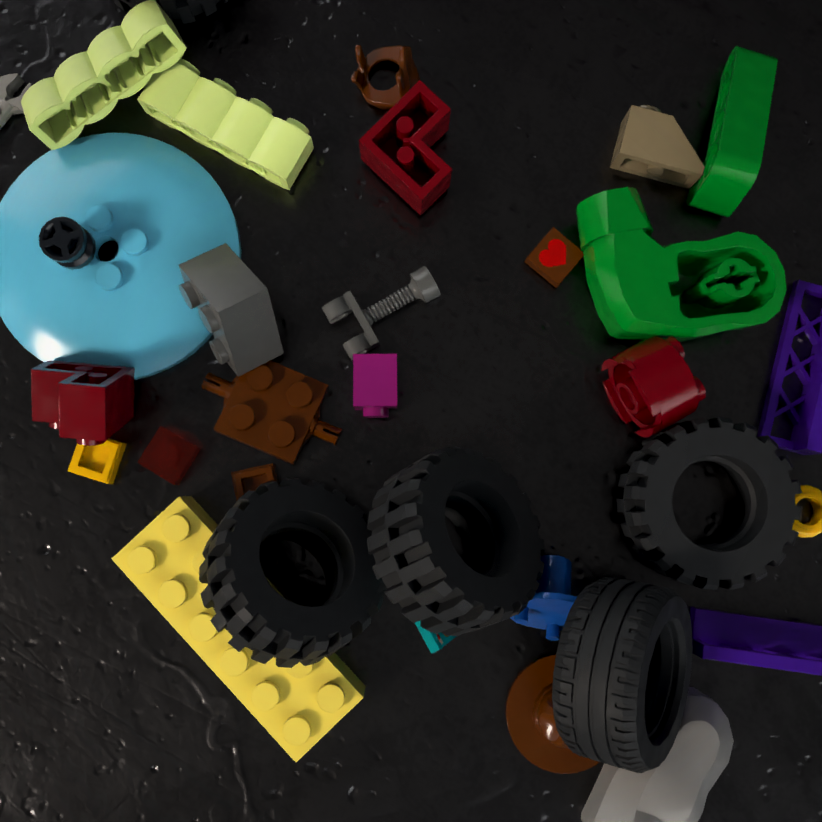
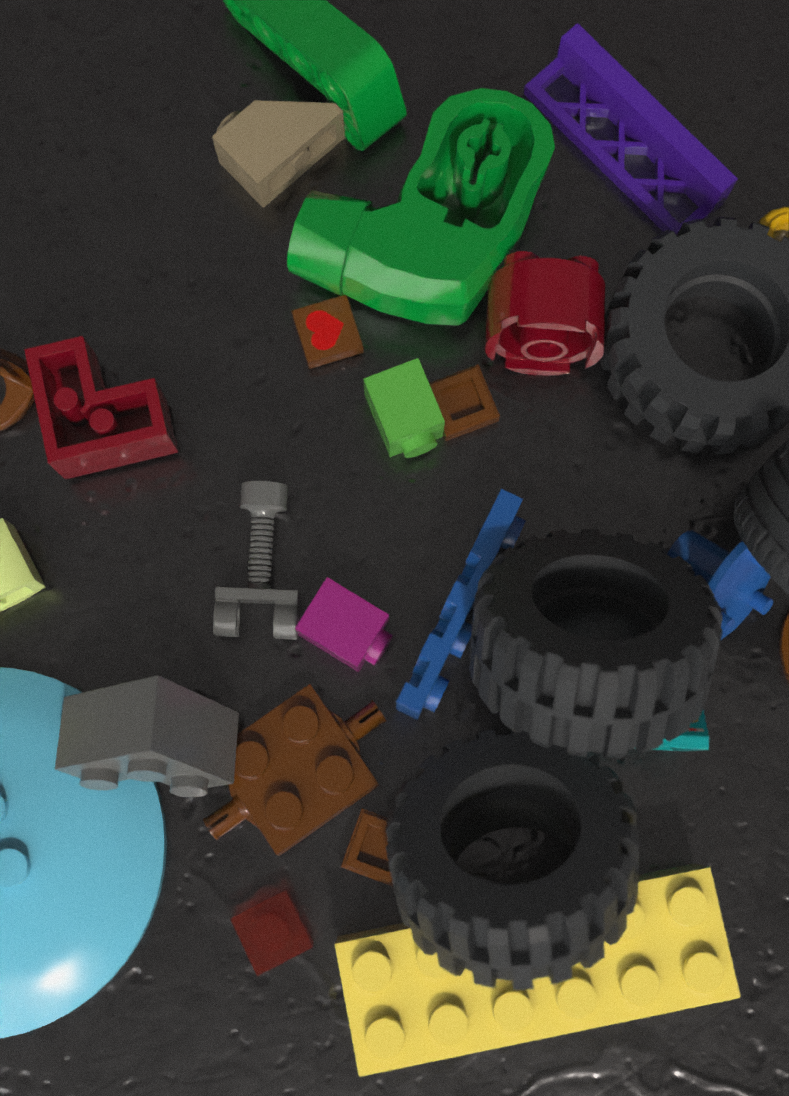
camera: 50 degrees left, 5 degrees down
dark red brick [31,360,135,446] -> none
yellow tile [67,438,127,484] -> none
none -> bright green brick [363,358,445,458]
none -> blue wing [396,489,526,720]
none -> reddish brown tile [429,364,500,442]

